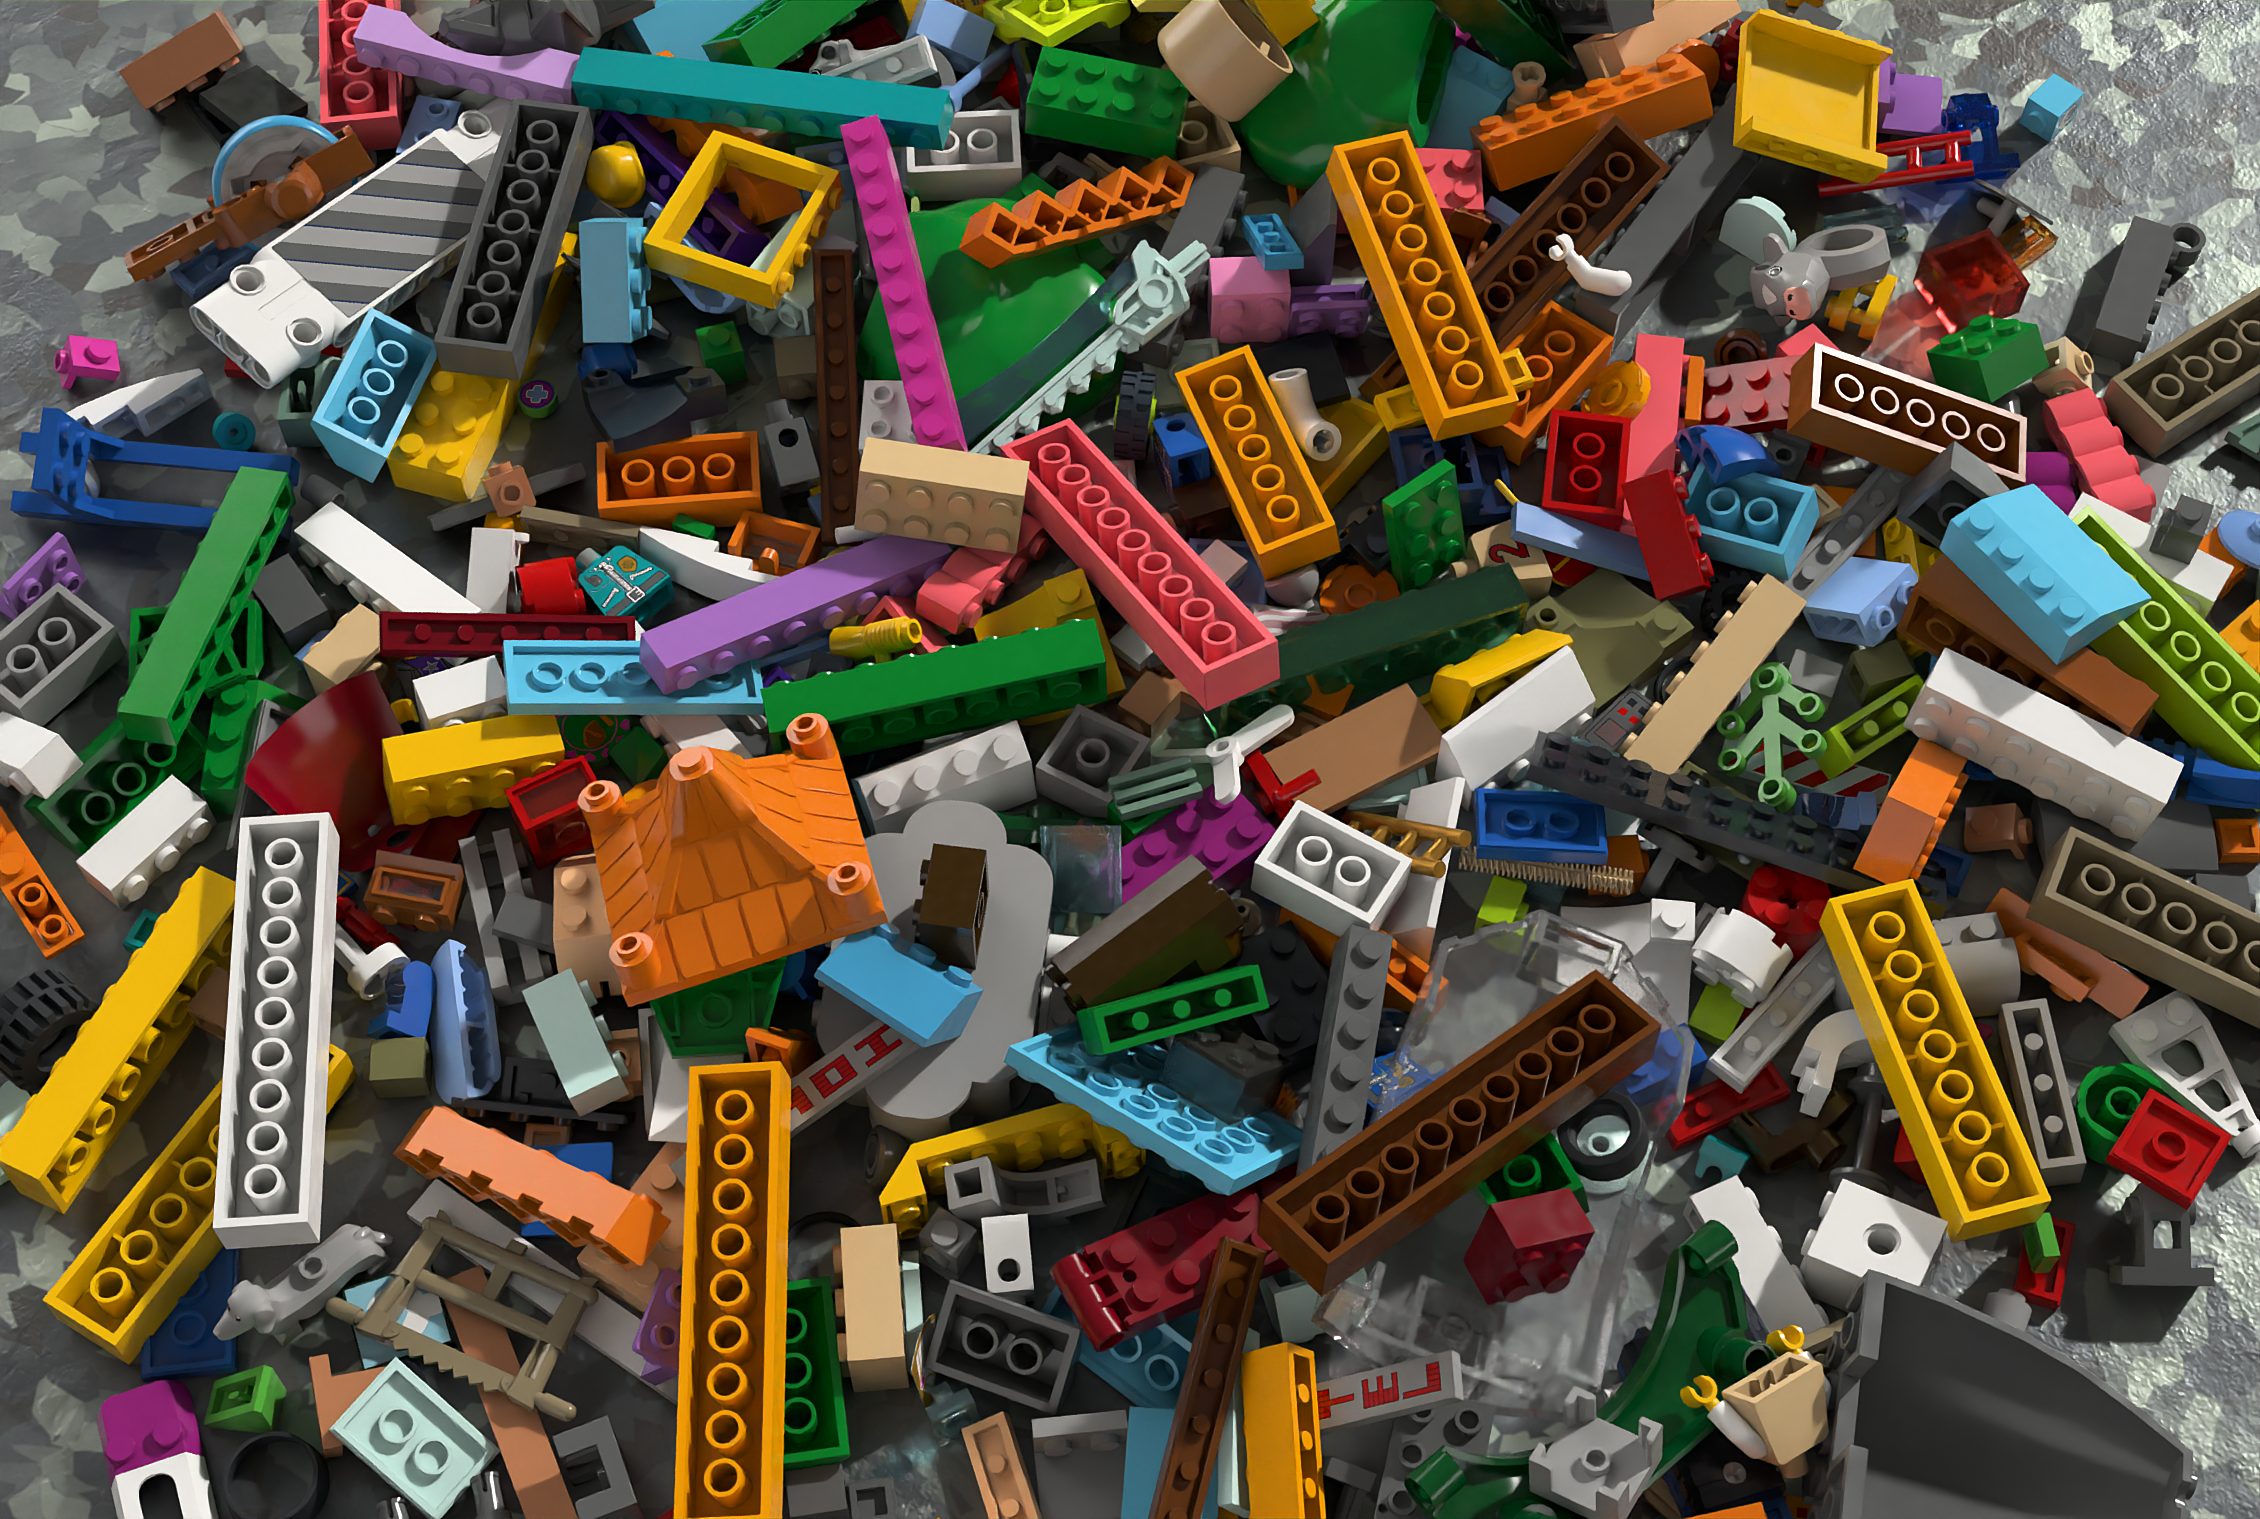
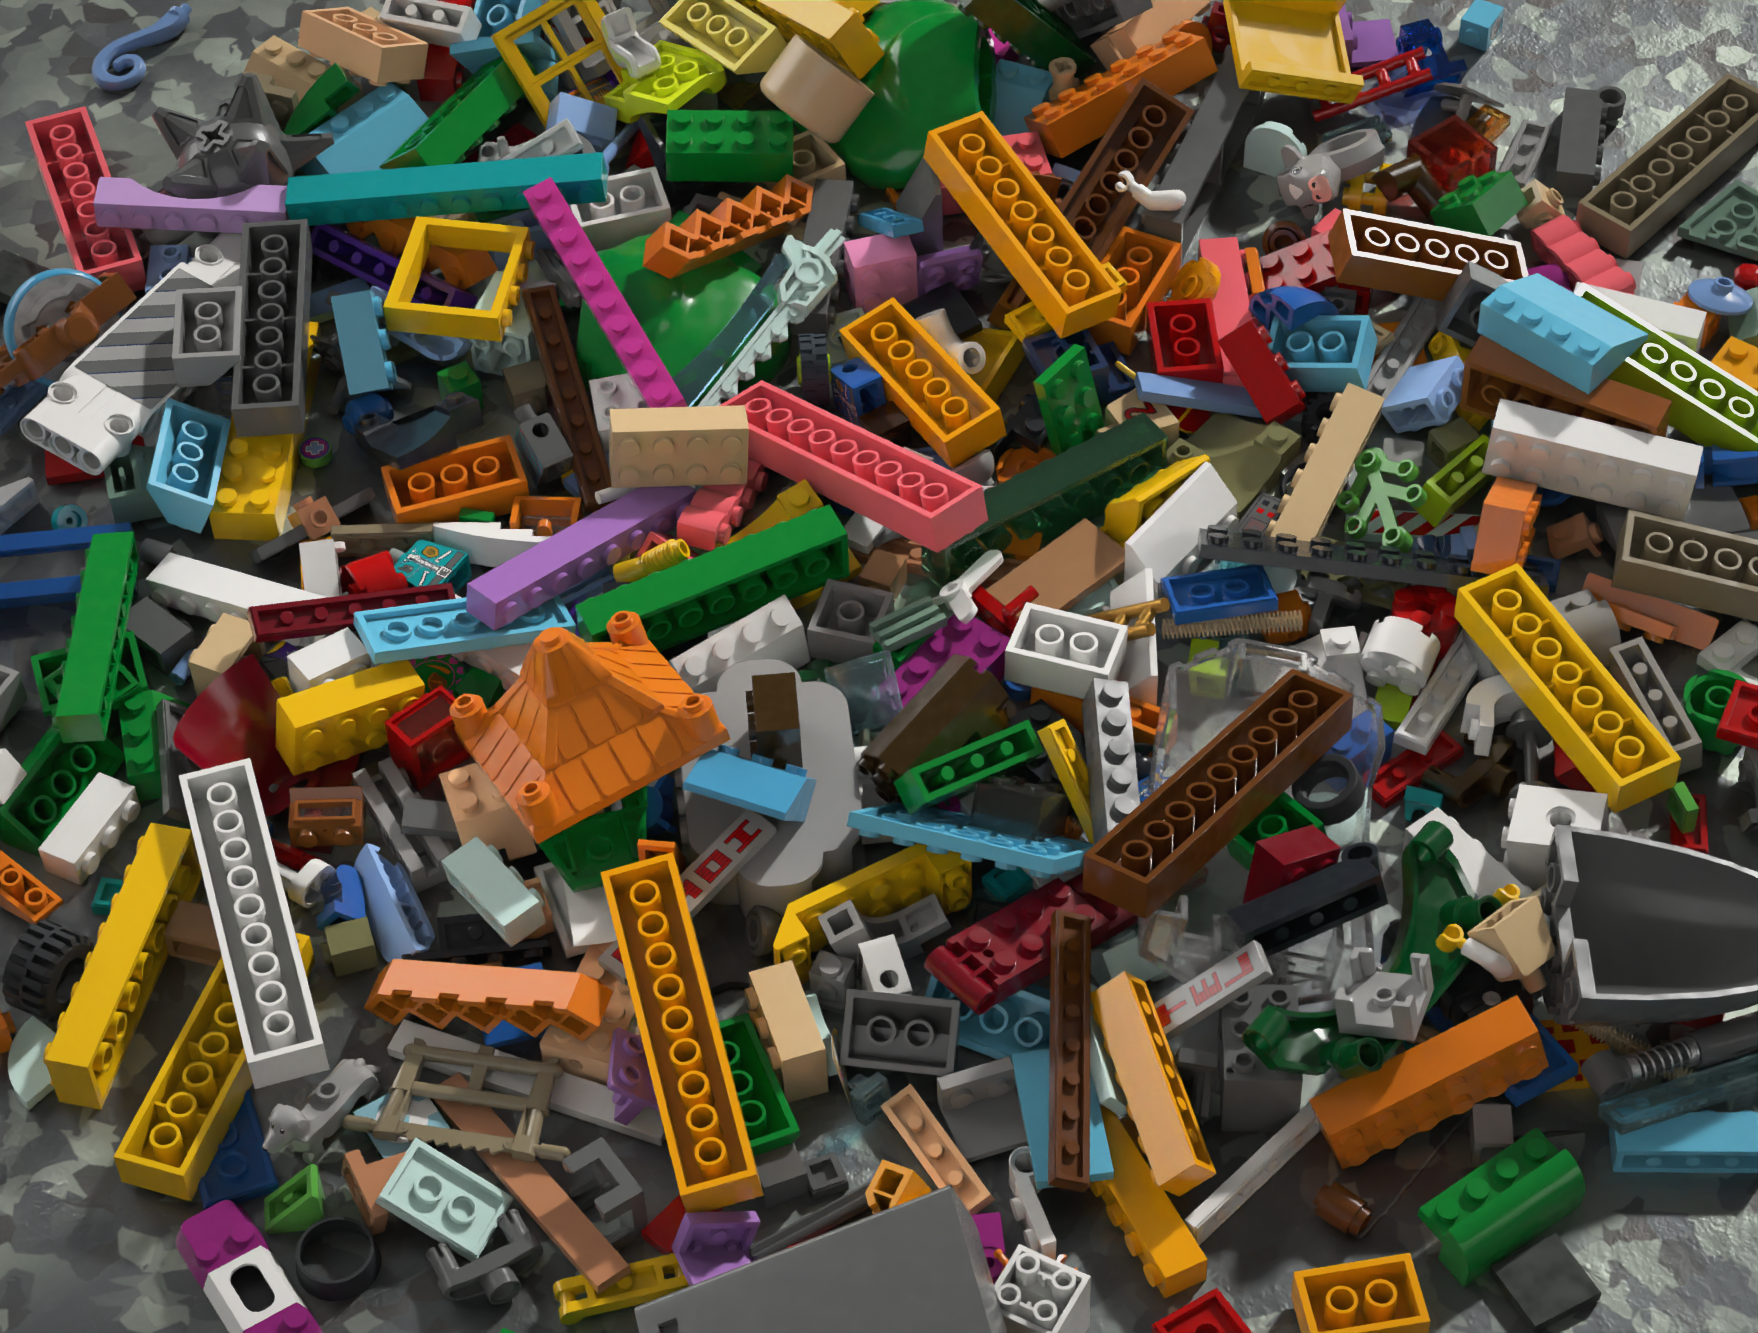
camera: 10 degrees left, 10 degrees down
yellow helmet [585,141,646,208] -> none
dark grey brick [2149,494,2214,565] -> none
none -> light grey slope [172,286,243,387]
none -> yellow tile [1037,718,1094,844]
none -> black hinge [1227,842,1388,958]
none -> dark brown brick [1371,154,1448,218]
none -> light grey tile [1499,119,1553,189]

